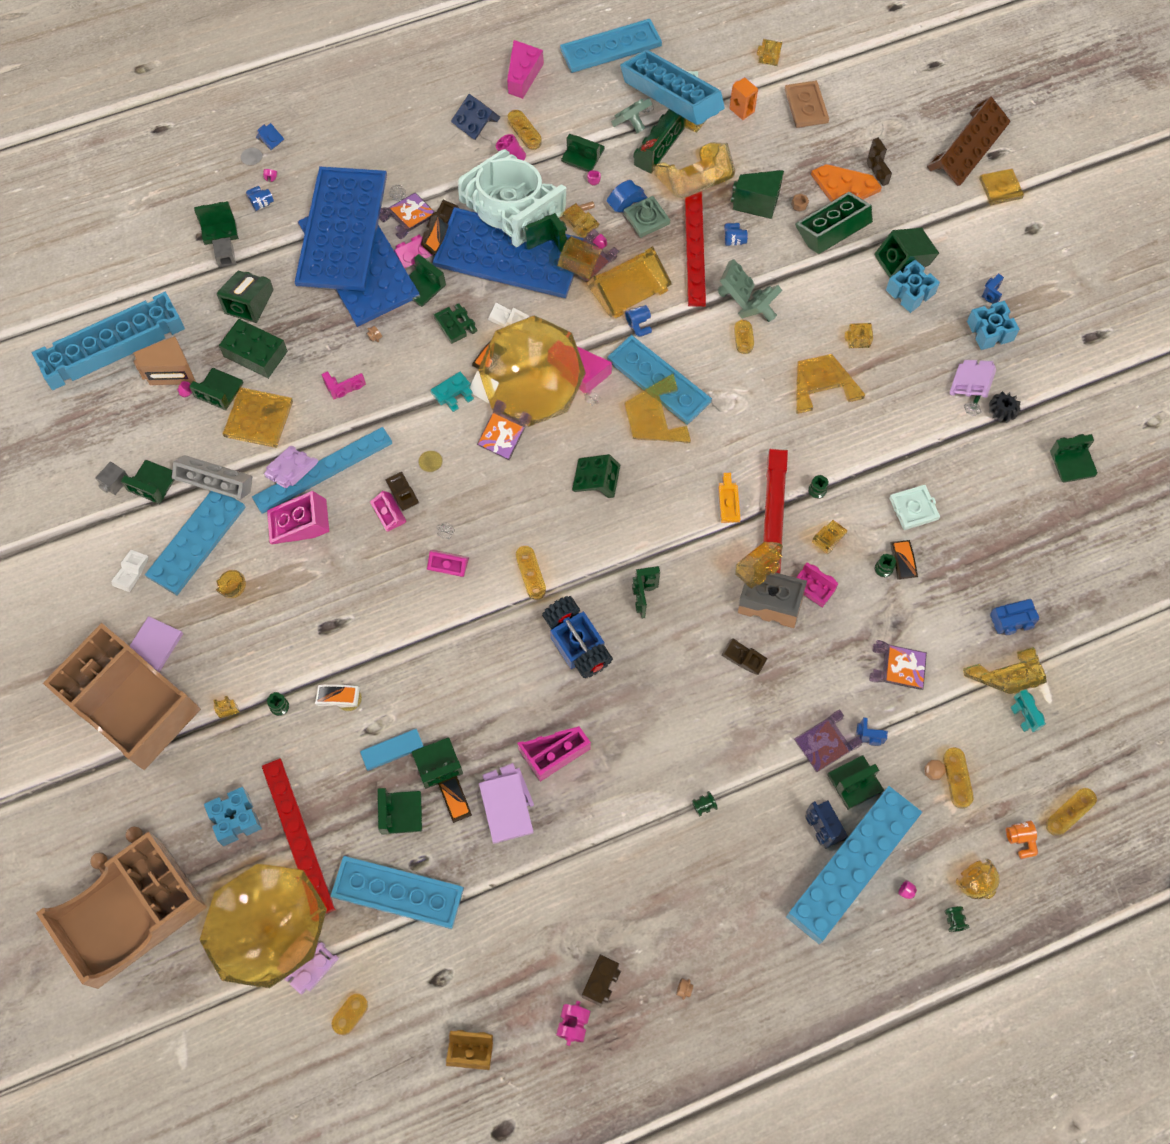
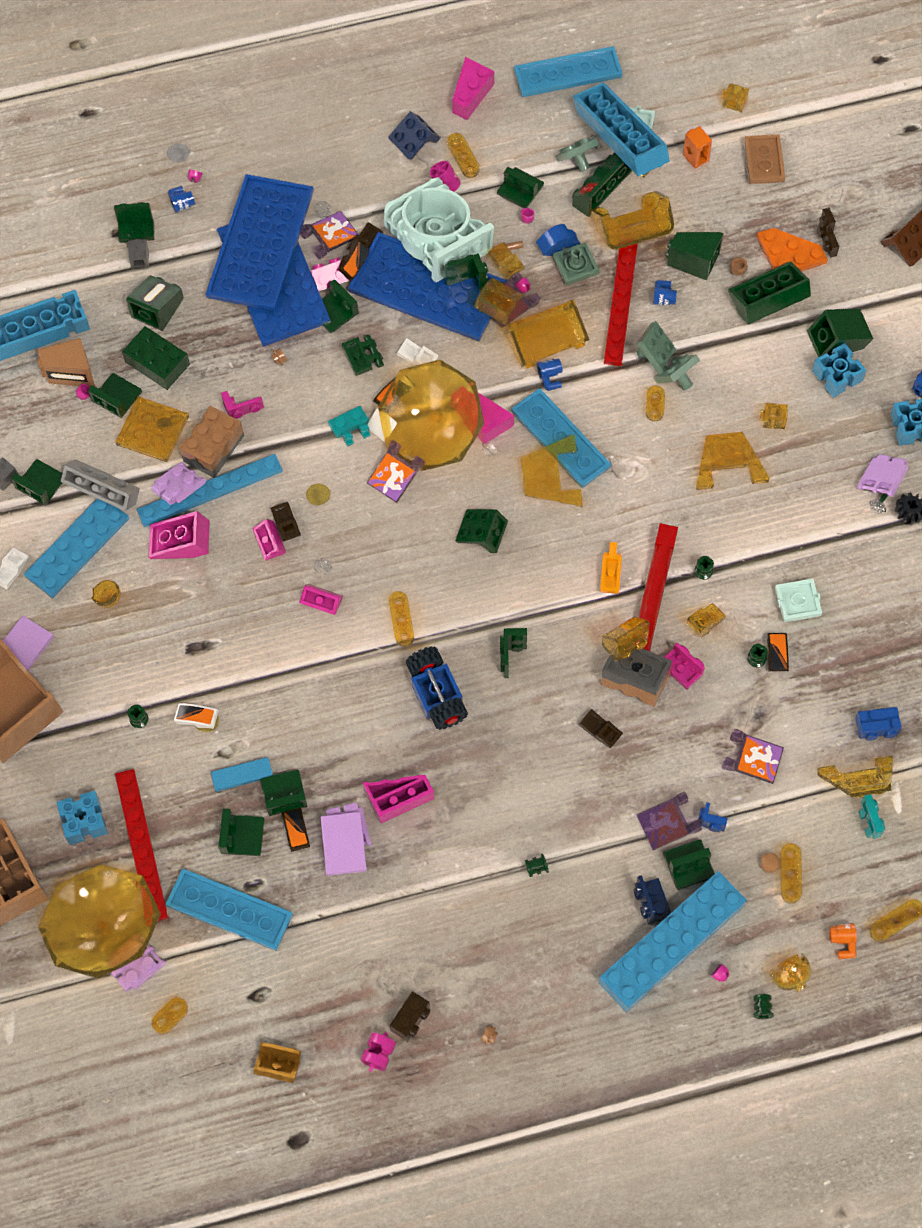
camera: 10 degrees right, 0 degrees up
clear yellow plate [214,696,240,719] -> none
blue bracket [256,123,284,150] -> none
none -> medium nougat piece [180,406,244,478]

